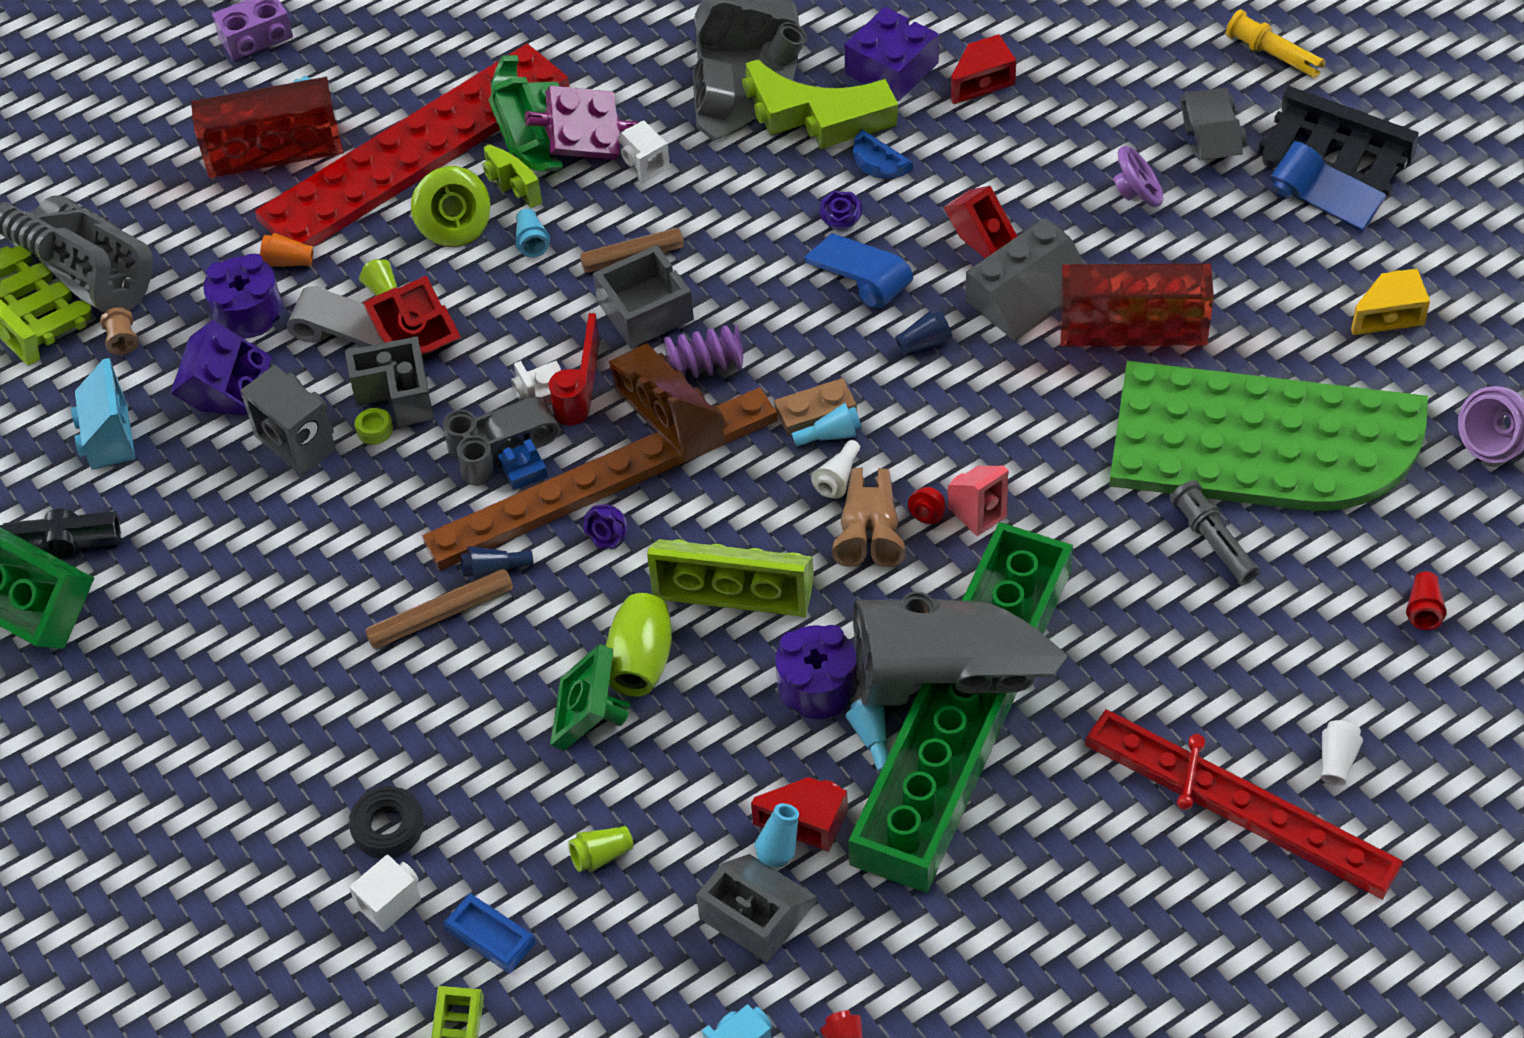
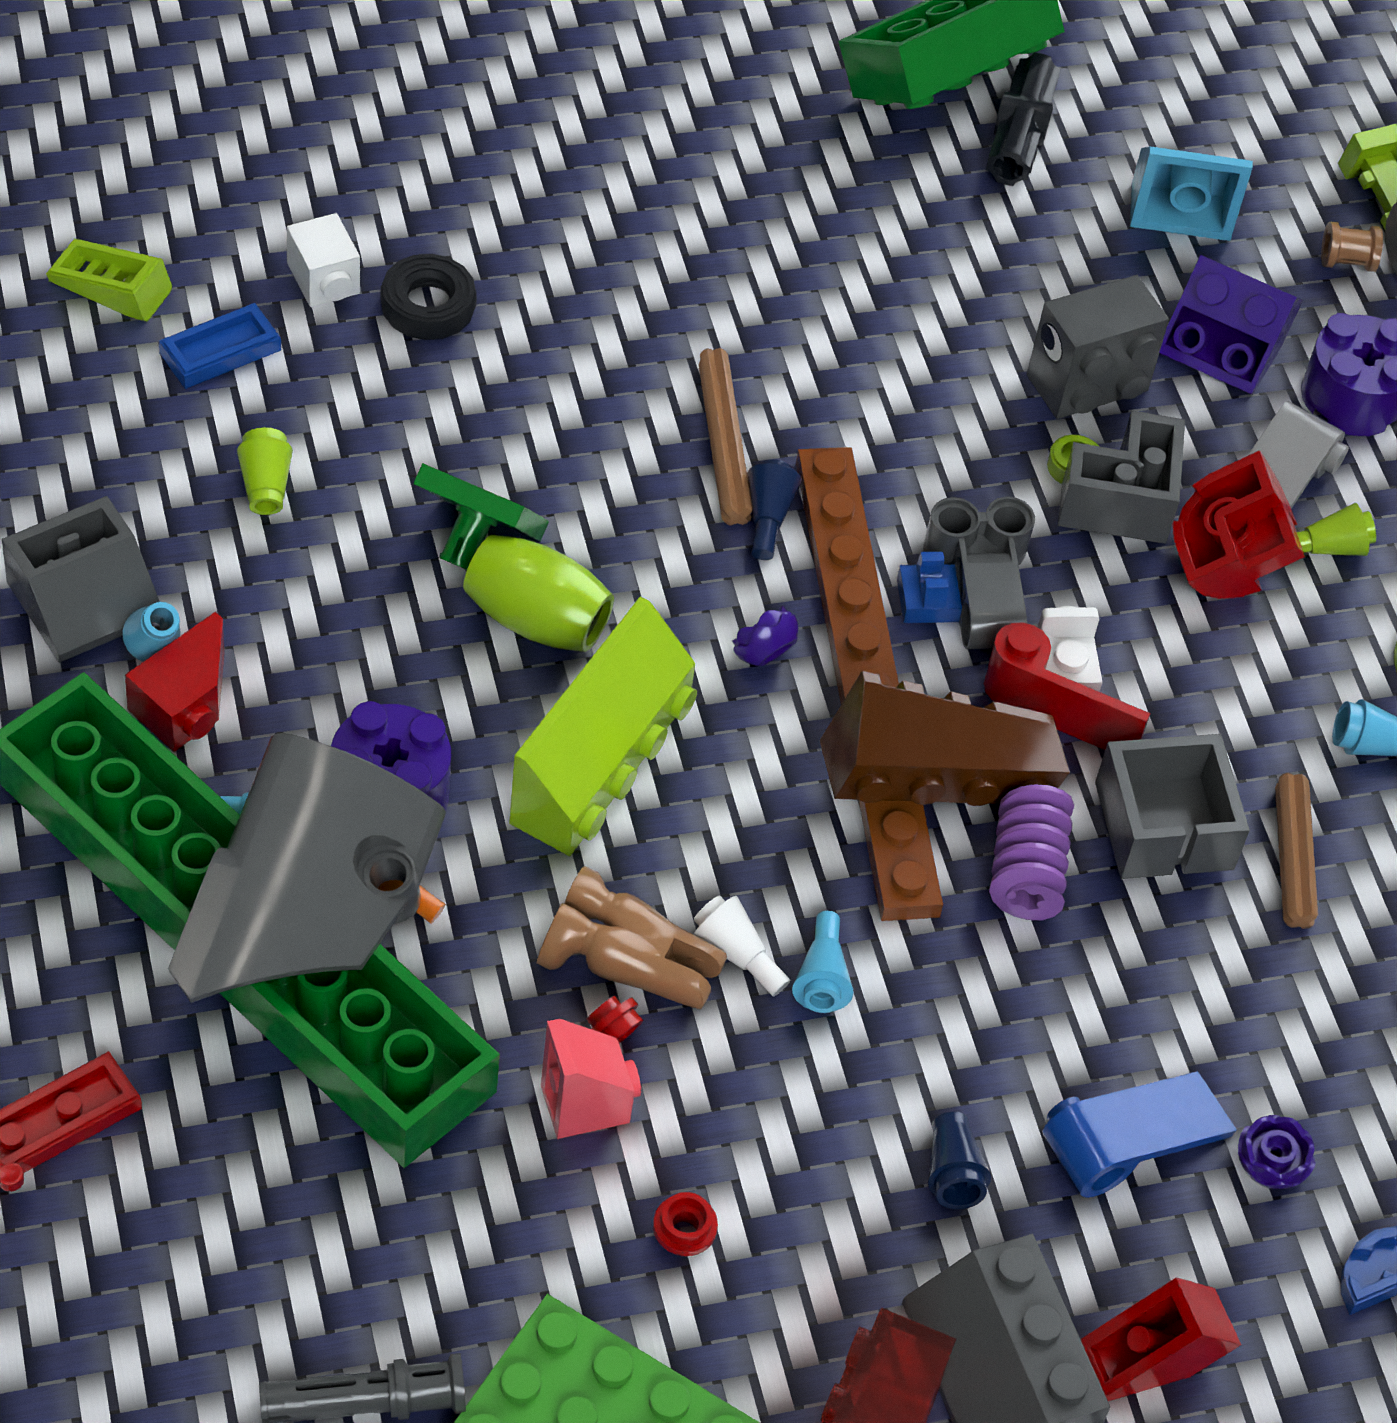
camera: 100 degrees right, 0 degrees up
medium nougat plate [774,378,857,436] -> none
none -> red plate [653,1192,718,1256]

